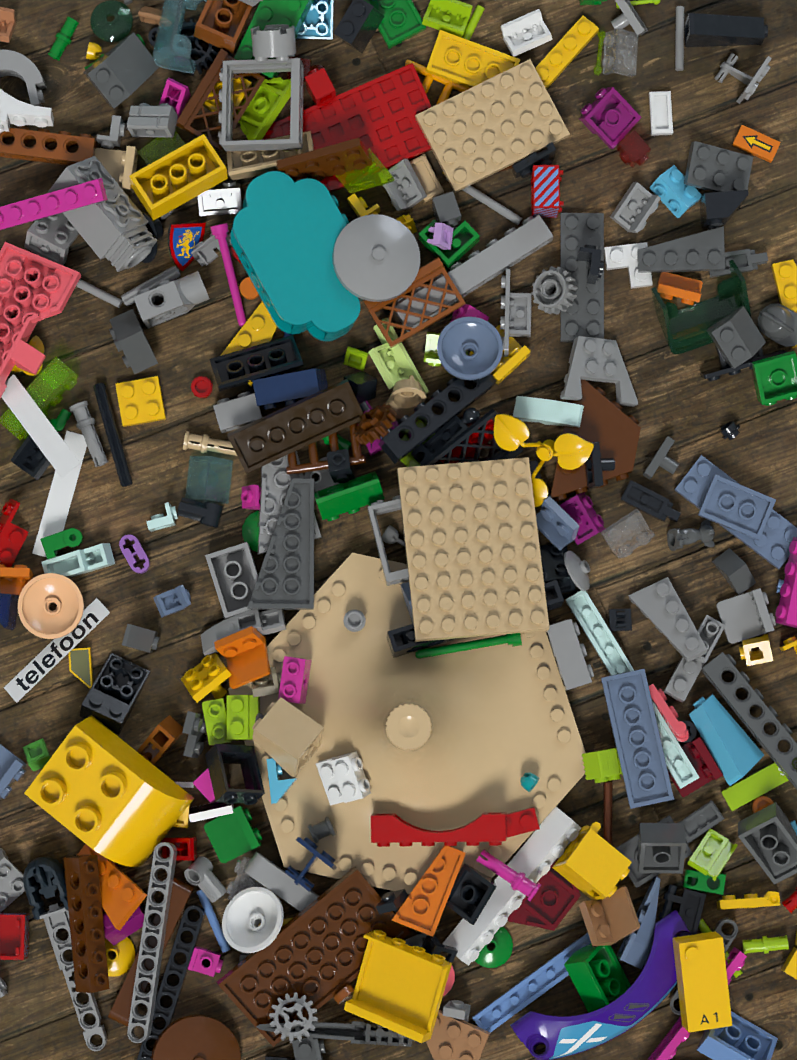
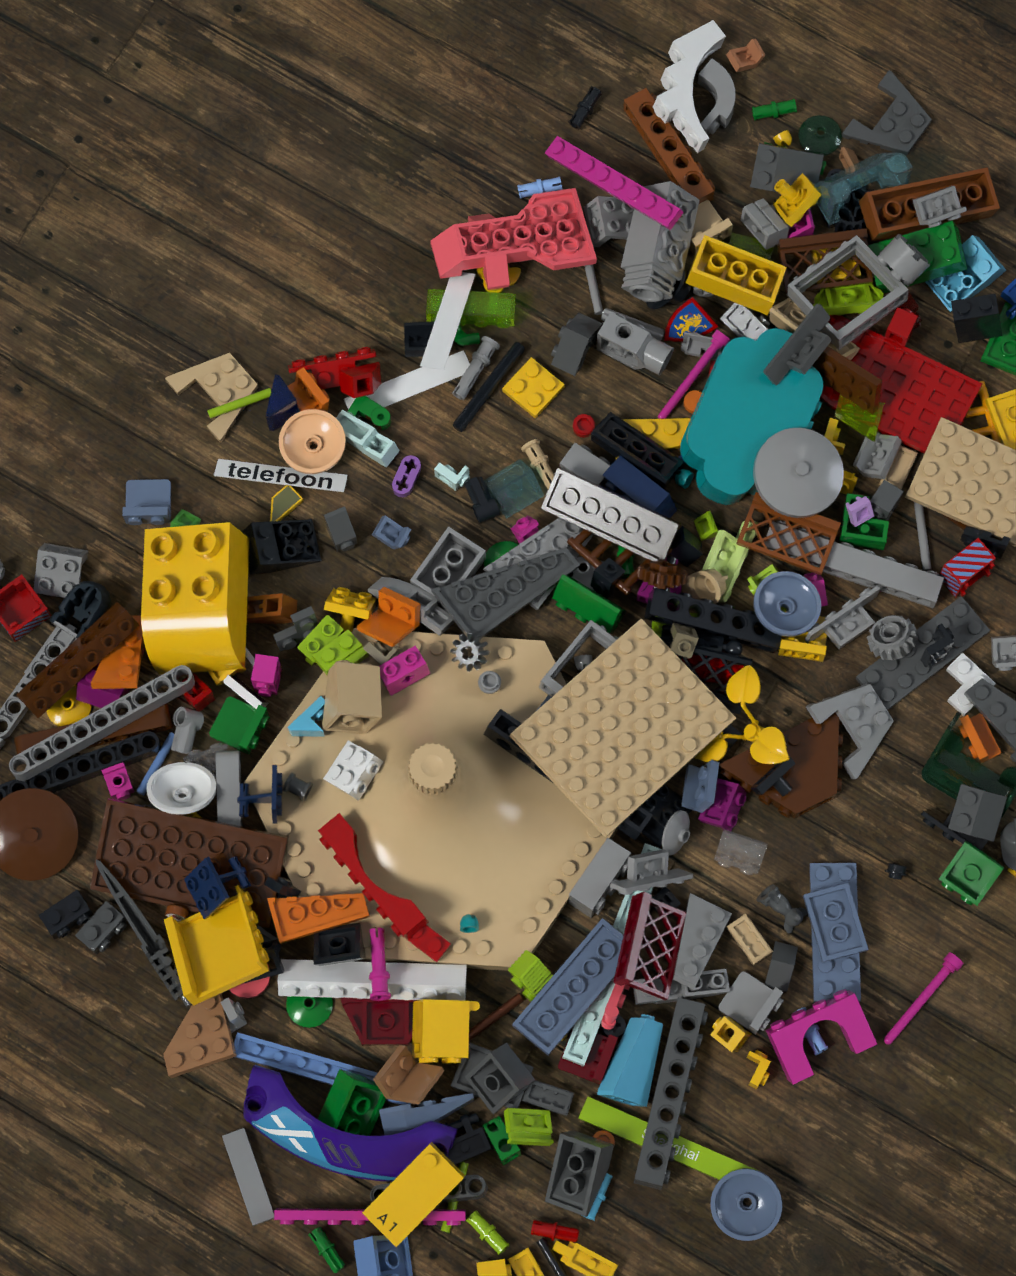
camera: 50 degrees right, 10 degrees down
light grey bracket [96,115,126,149] -> none
black window [205,744,265,805] -> none
light grey gear [269,993,318,1043] -> none
green piece [415,633,522,659] -> none
light aqua slope [513,396,584,427] -> none
black hinge [620,480,681,522] -> none
dark grey tile [643,436,680,480] -> none
yellow hinge [717,891,780,910] -> none
none -> dark blue plate [184,856,251,919]
none -> red slope [339,362,381,398]
none -> dark grey gear [450,632,490,672]
none -> light grey bracket [610,850,693,895]
none -> dark red fence [613,892,686,1000]
none -> dark tan bracket [670,622,699,658]
none -> teal hinge [675,469,694,489]
none -> tan plate [727,914,773,966]
none -> dark grey bracket [763,304,832,385]
none -> yellow plate [773,173,822,227]

